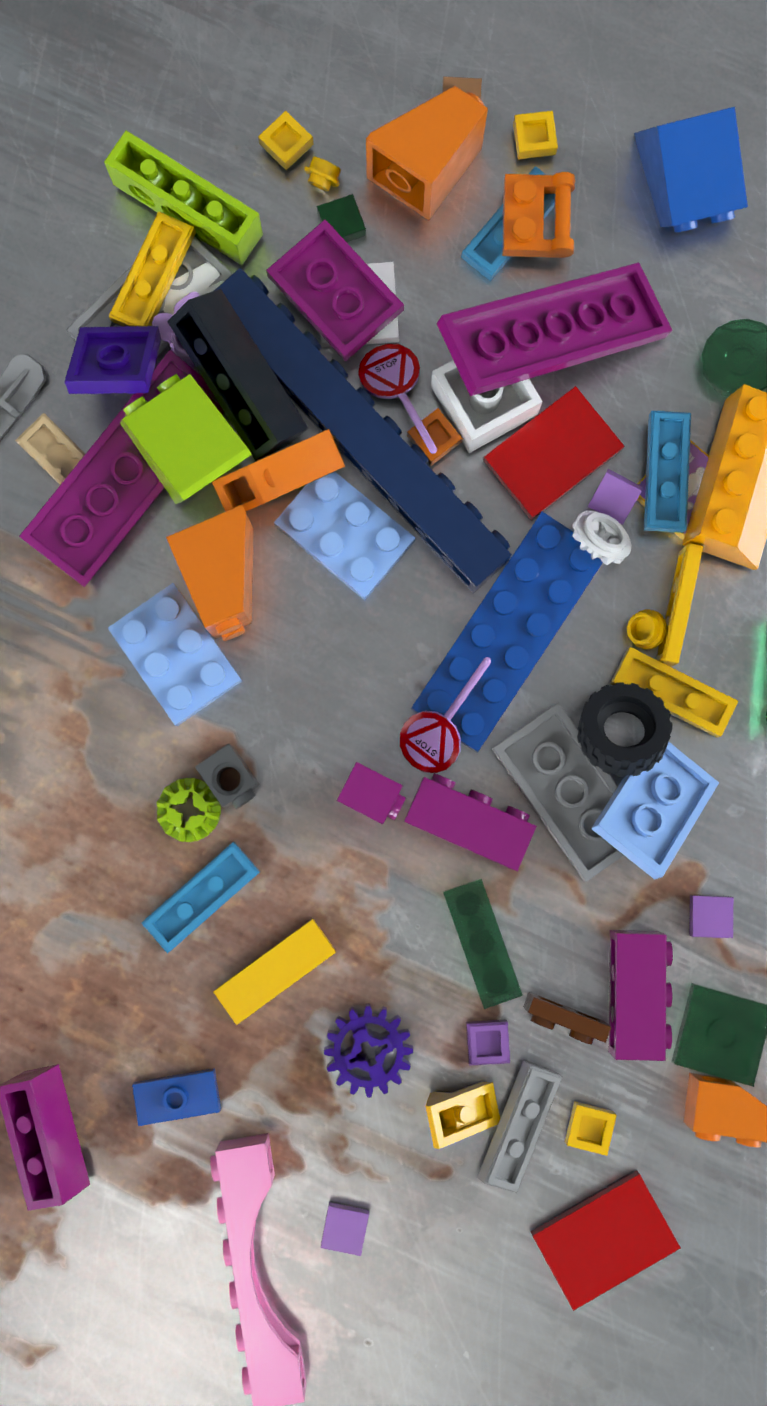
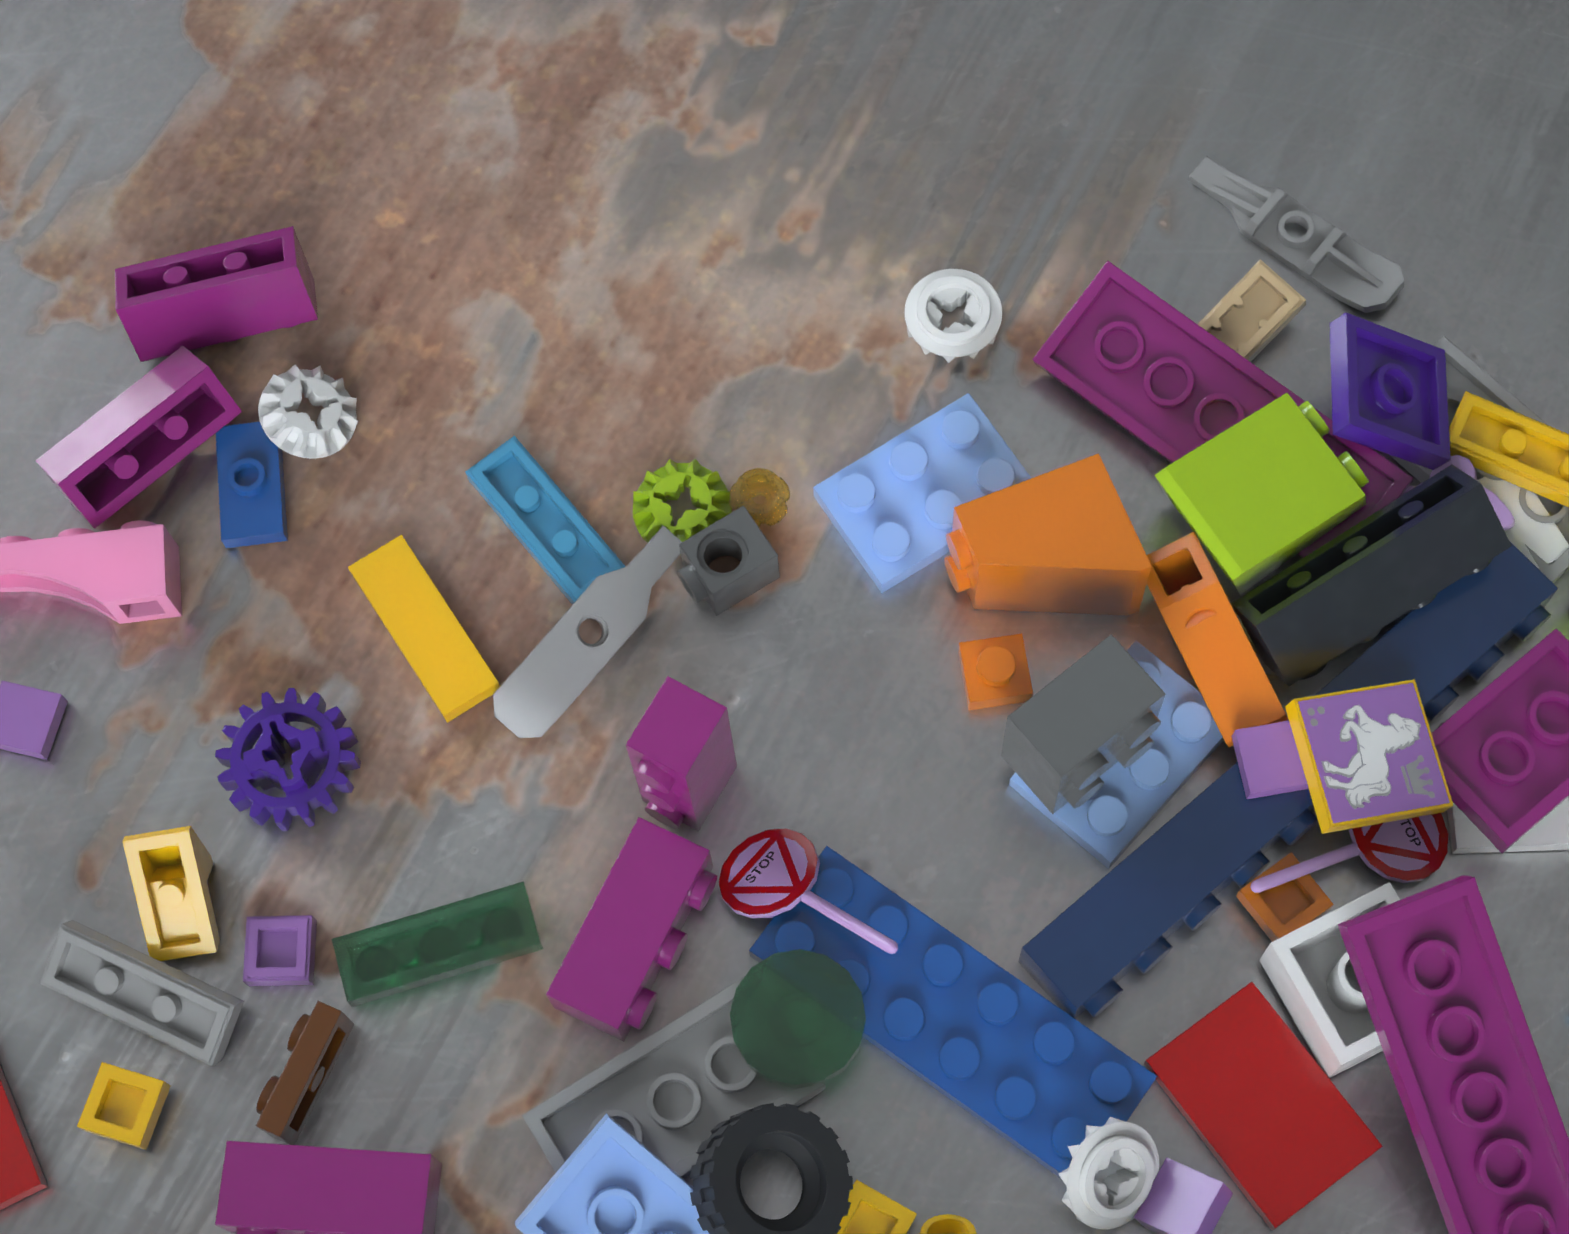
camera: 100 degrees right, 15 degrees down
none -> magenta brick [35,346,242,529]
none -> white gear [258,364,358,459]
none -> light grey piece [493,526,682,738]
none -> clear yellow plate [729,468,790,527]
none -> clear green tile [730,949,866,1089]
none -> white gear [905,269,1002,363]
none -> orange plate [958,633,1033,710]
none -> dark grey brick [1001,634,1166,814]
none -> medium lavender tile [1231,721,1309,799]
none -> tile [1285,679,1453,834]

